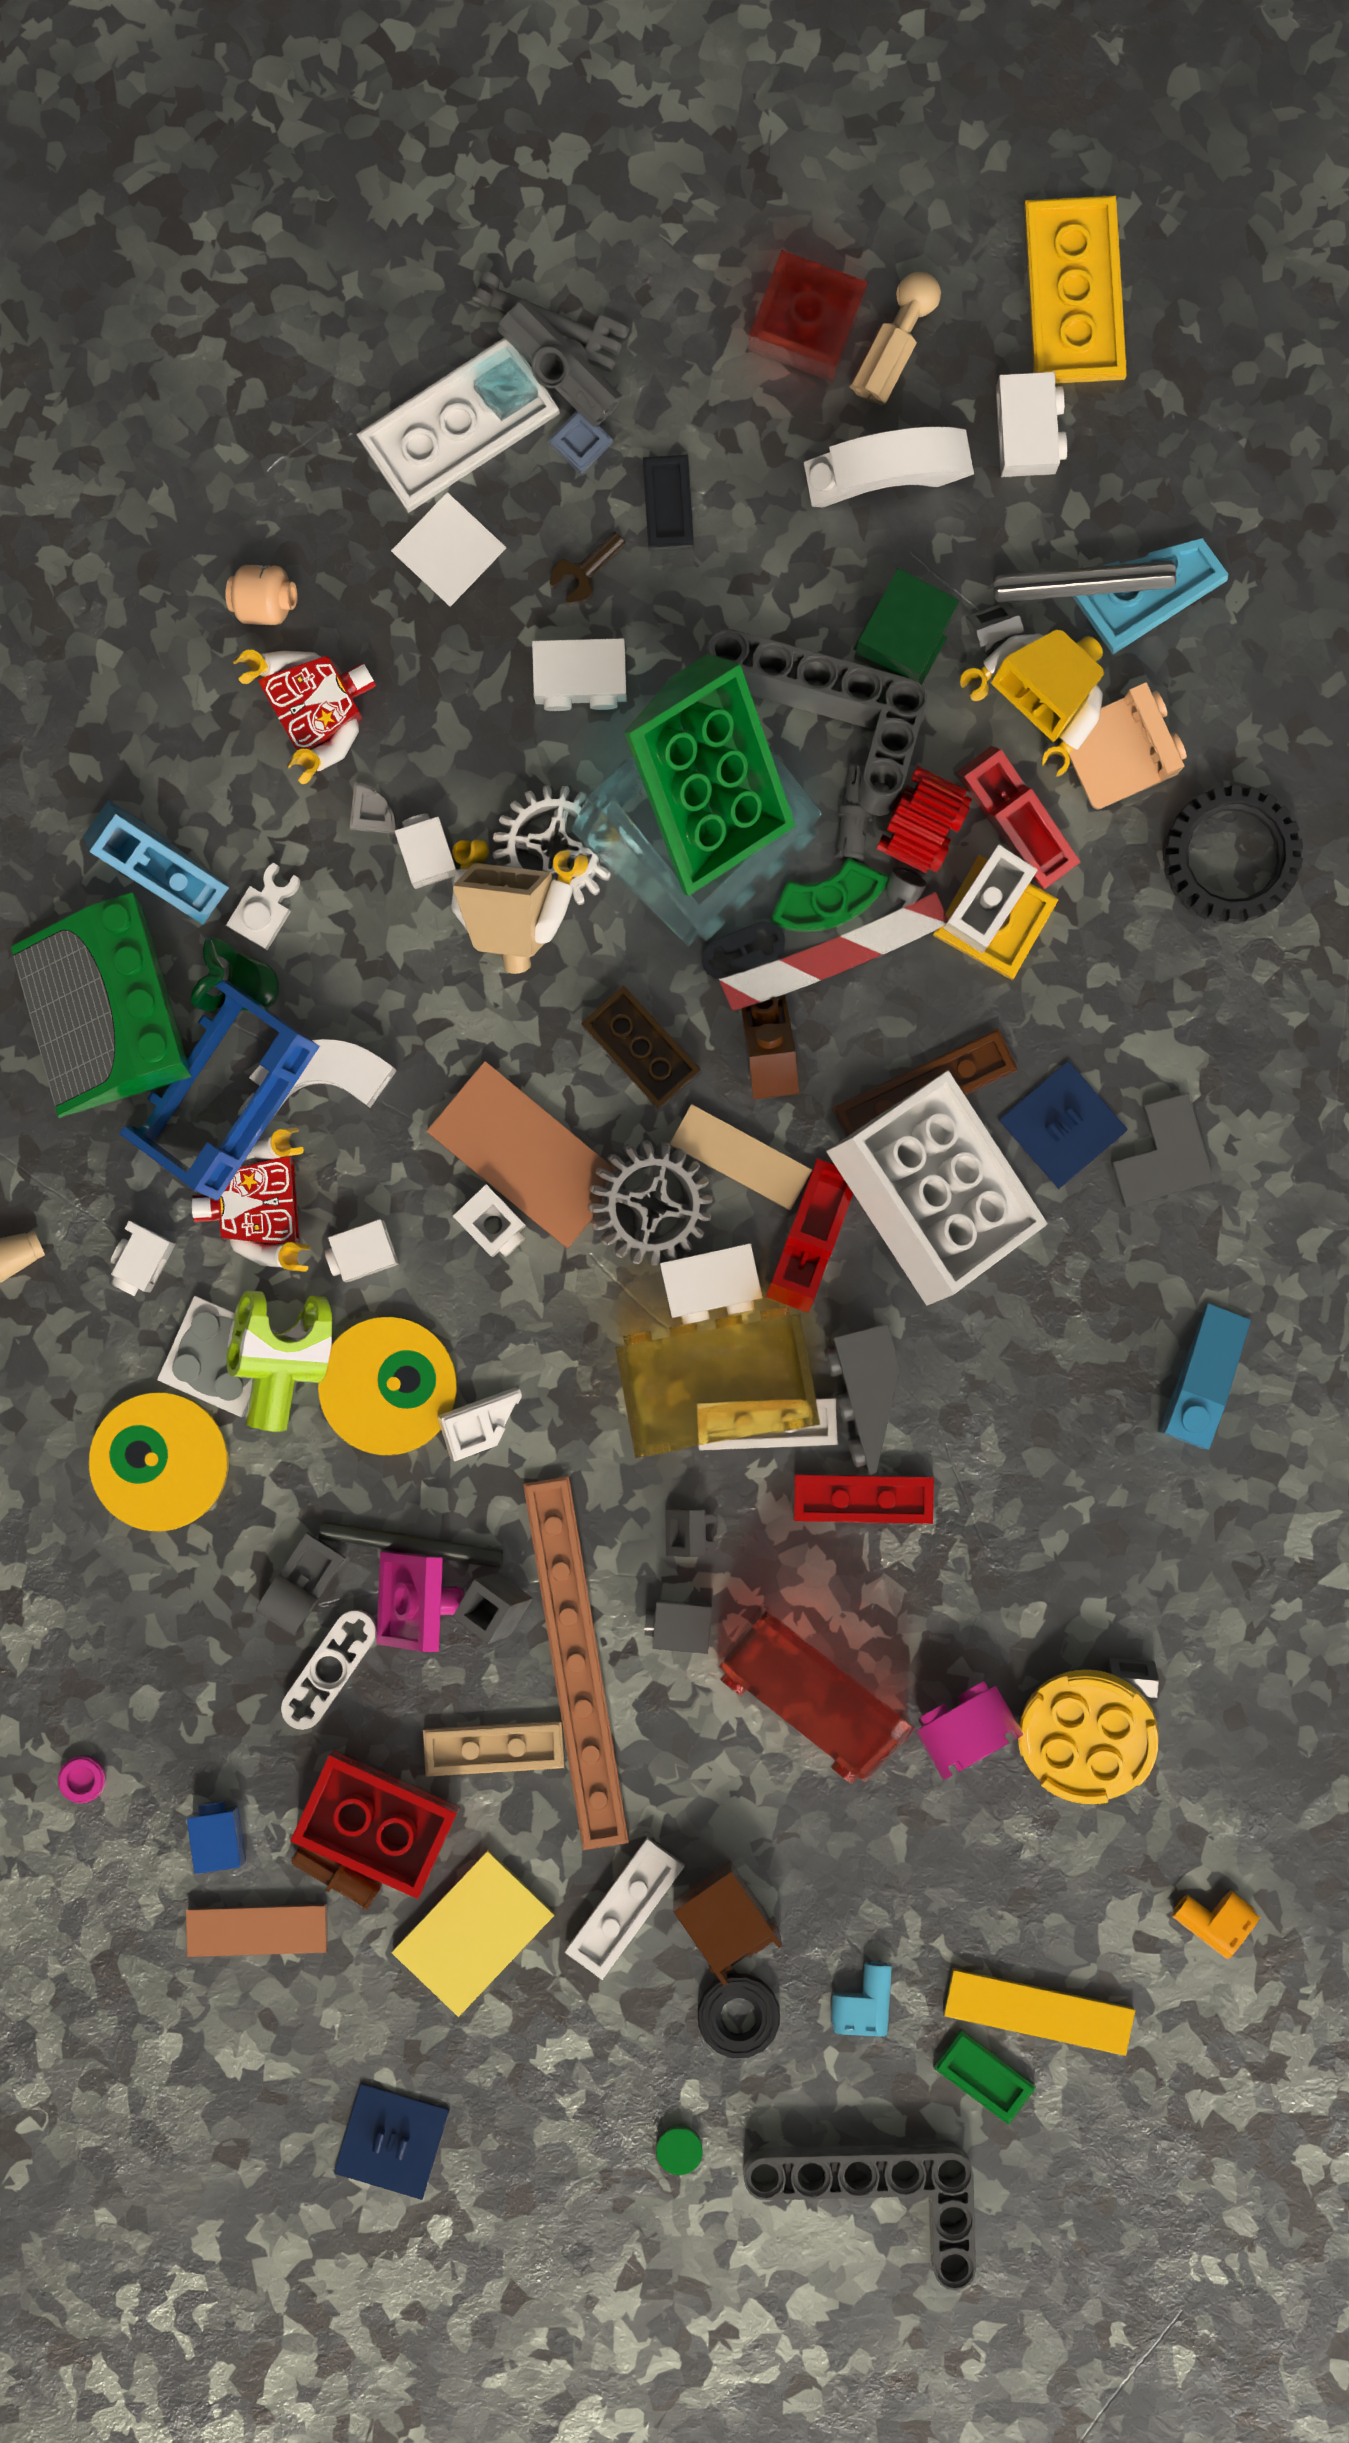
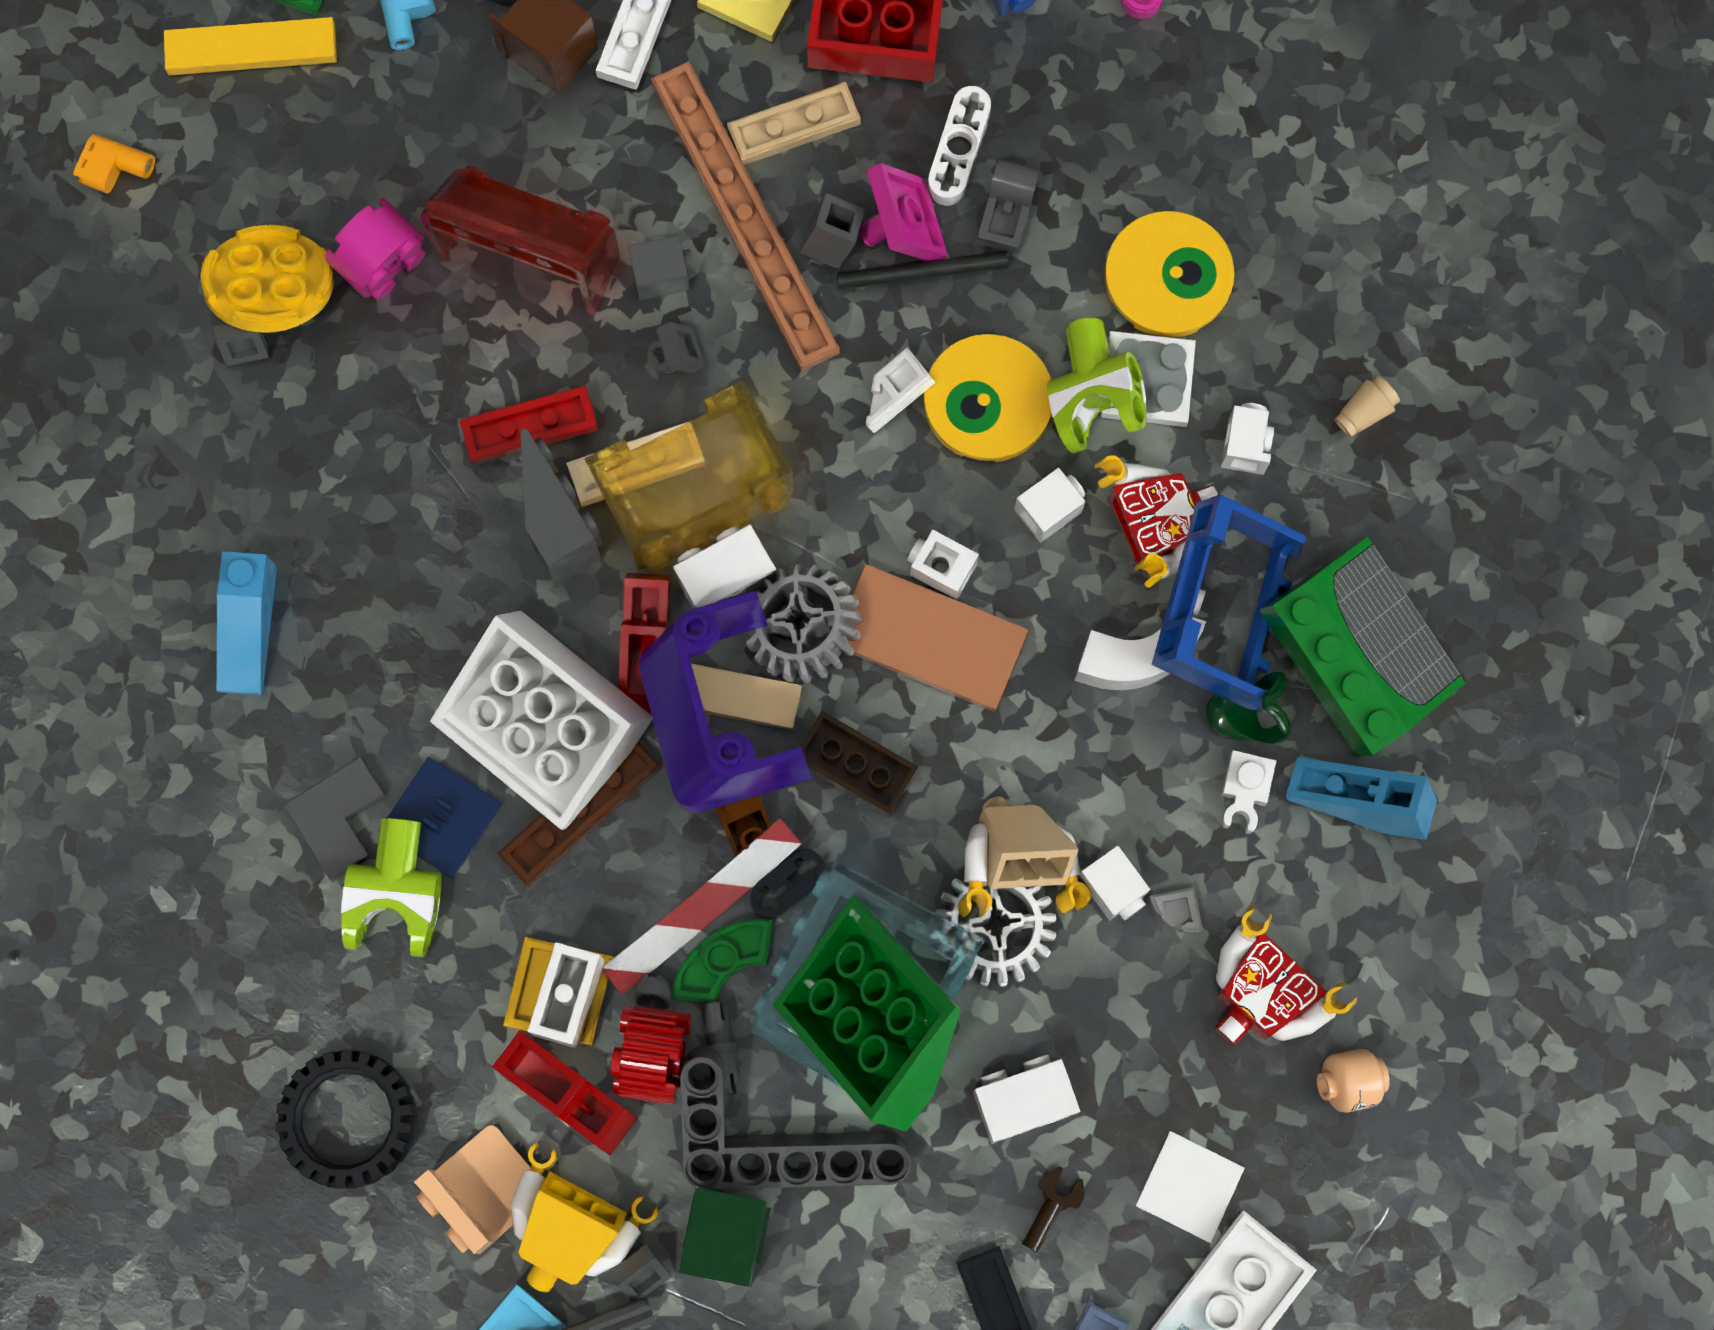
camera: 160 degrees right, 10 degrees down
none -> lime connector [341,818,442,958]
none -> dark purple windscreen [639,591,812,813]

